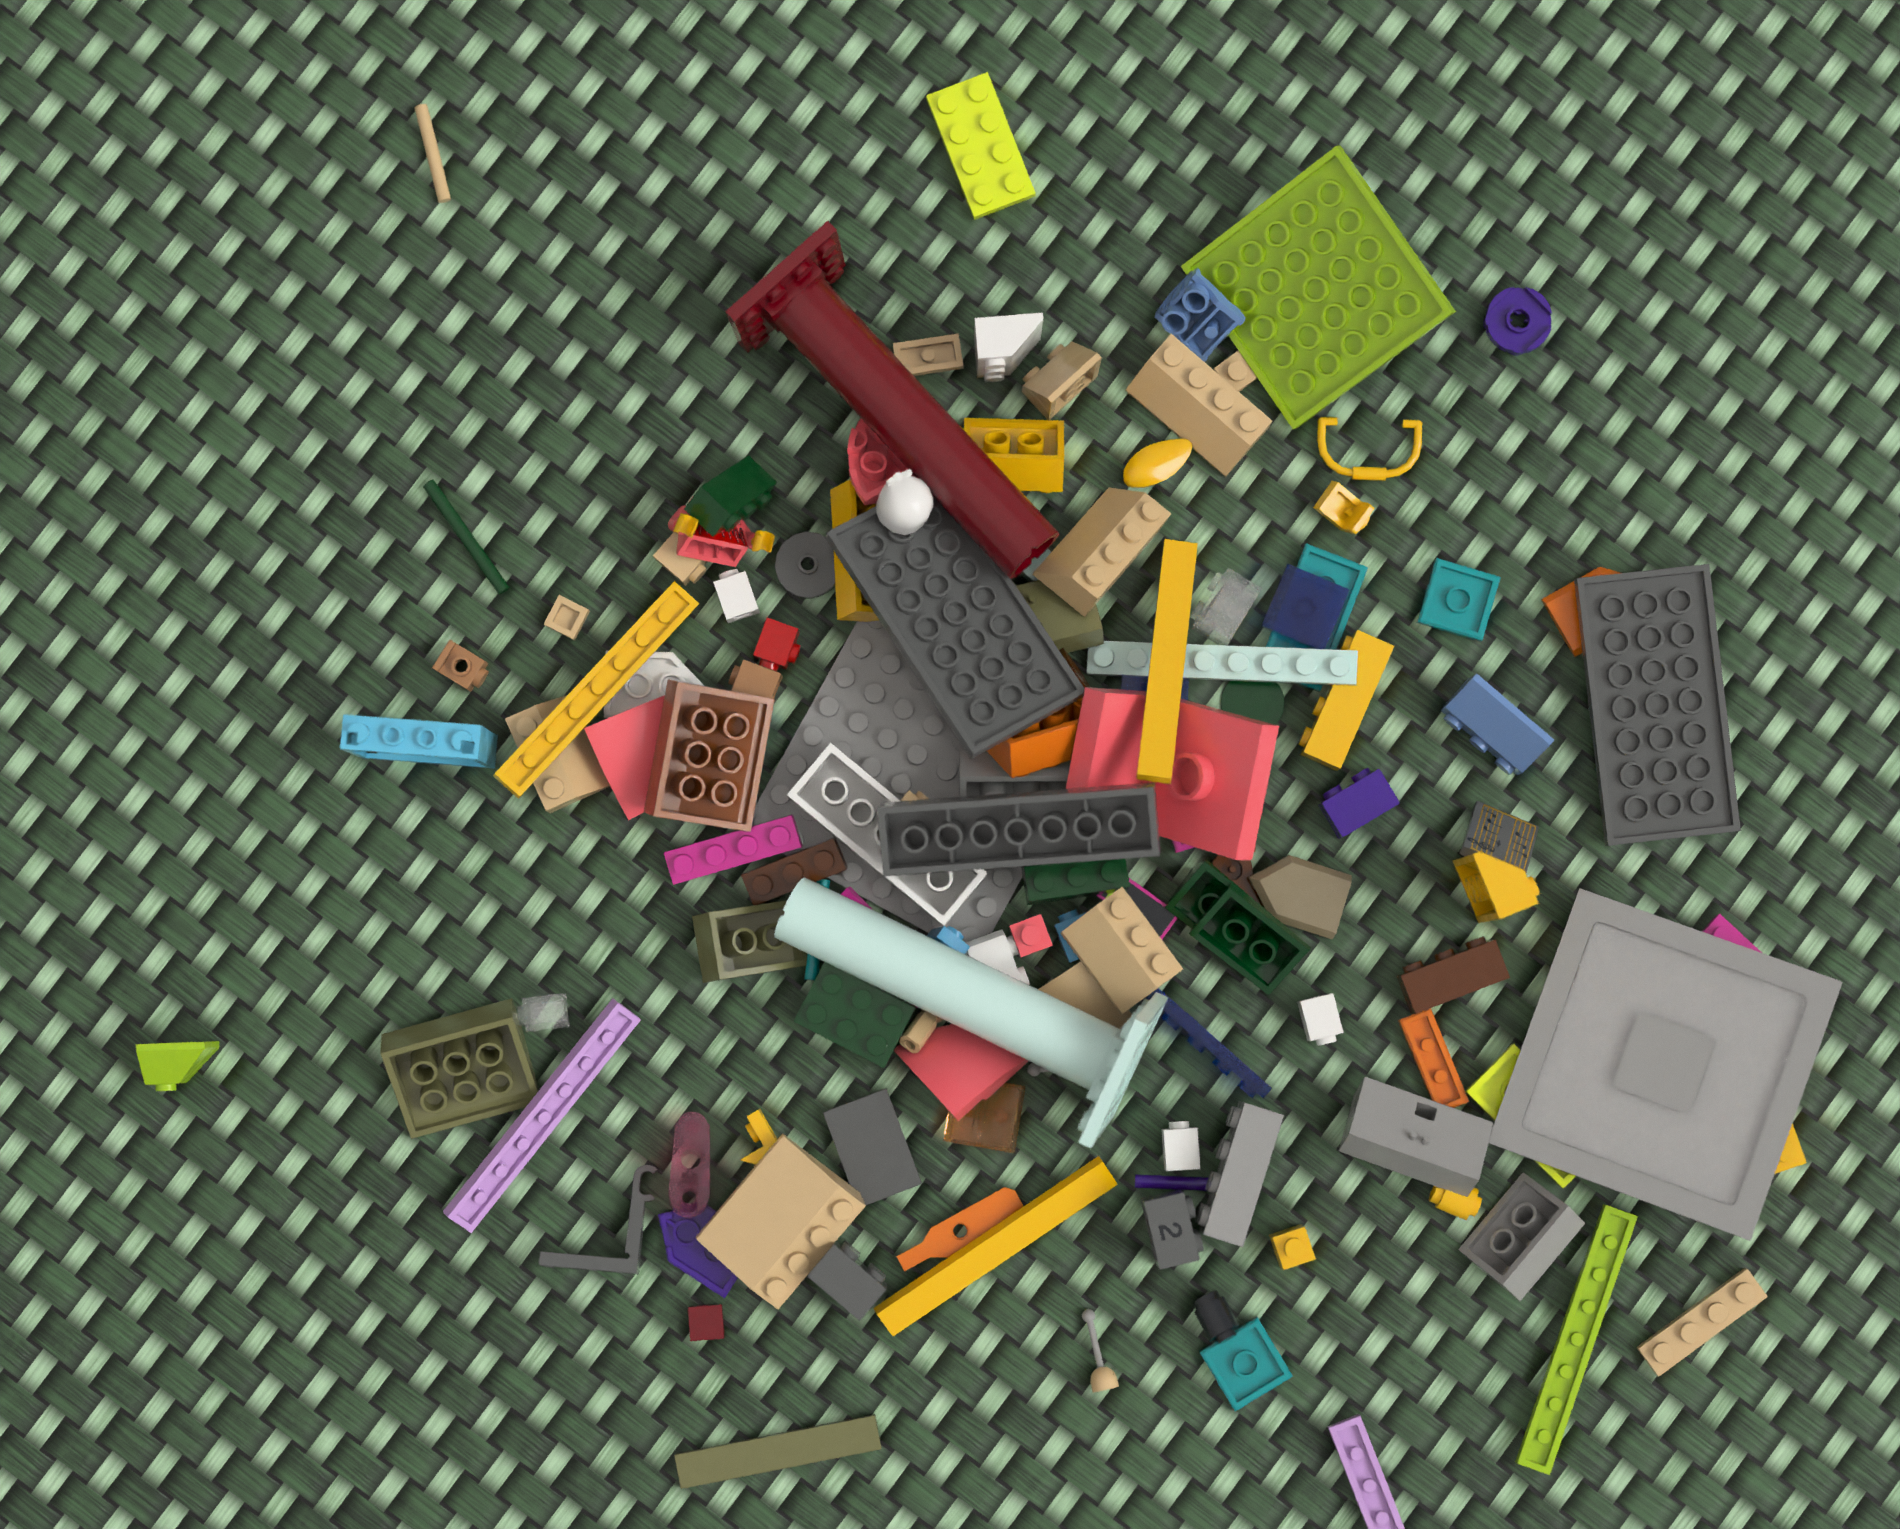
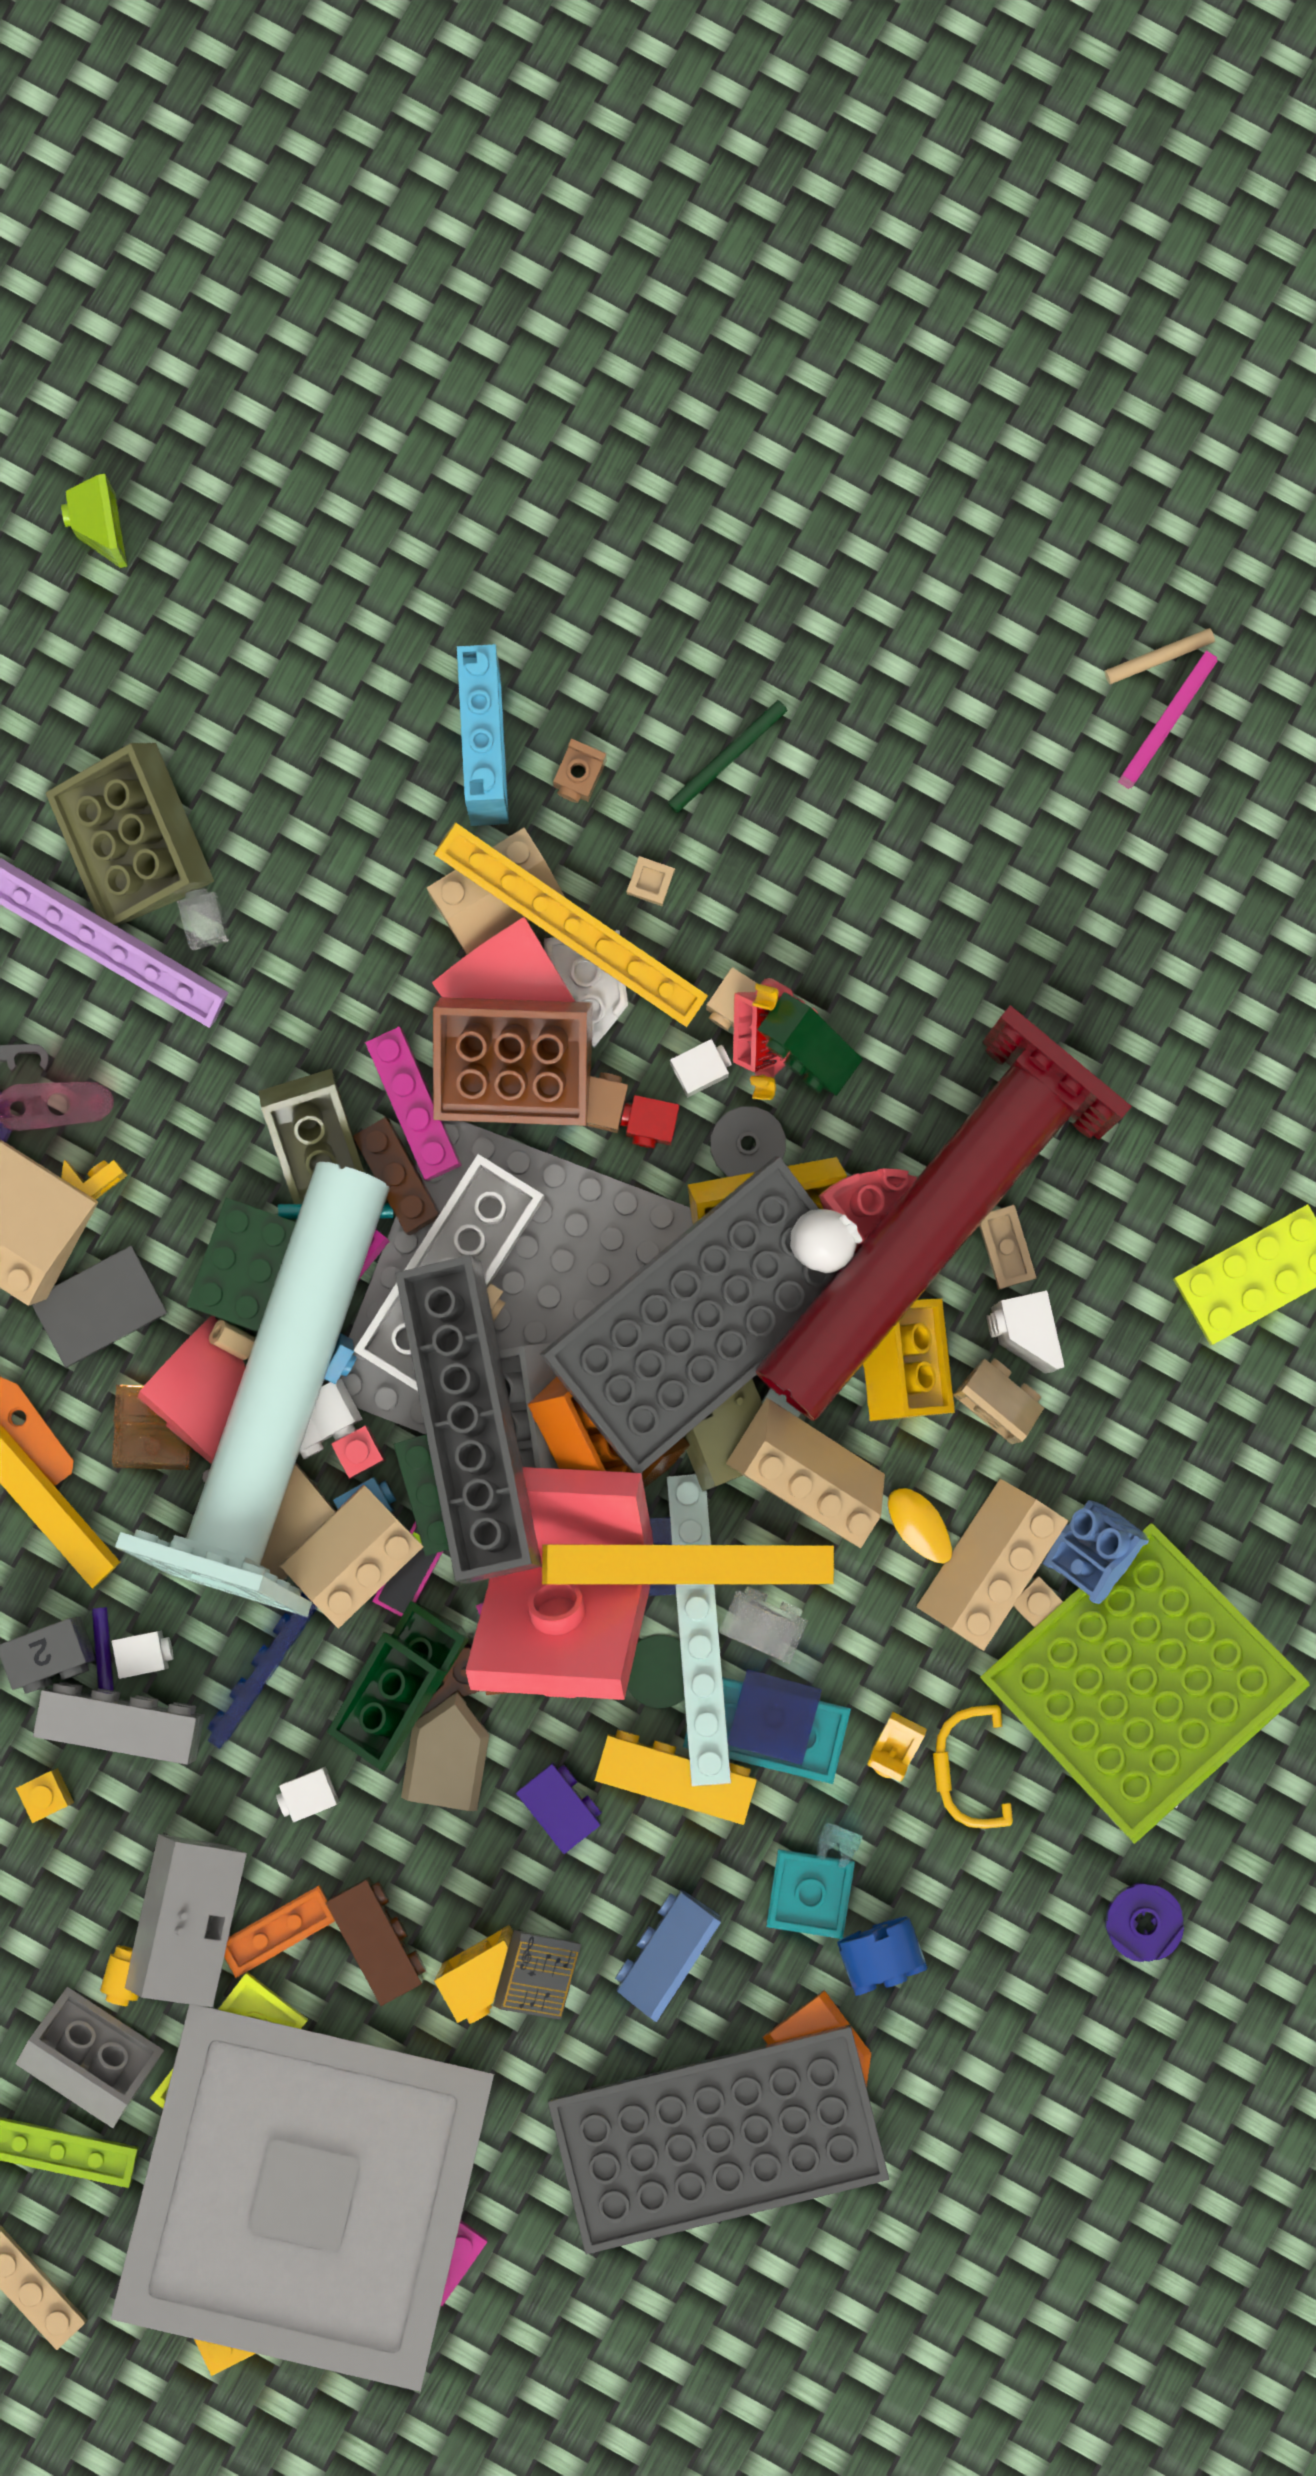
camera: 80 degrees right, 0 degrees up
none -> clear light blue tile [817,1822,863,1868]
none -> blue brick [837,1916,928,1996]
none -> dark pink tile [1118,650,1218,789]

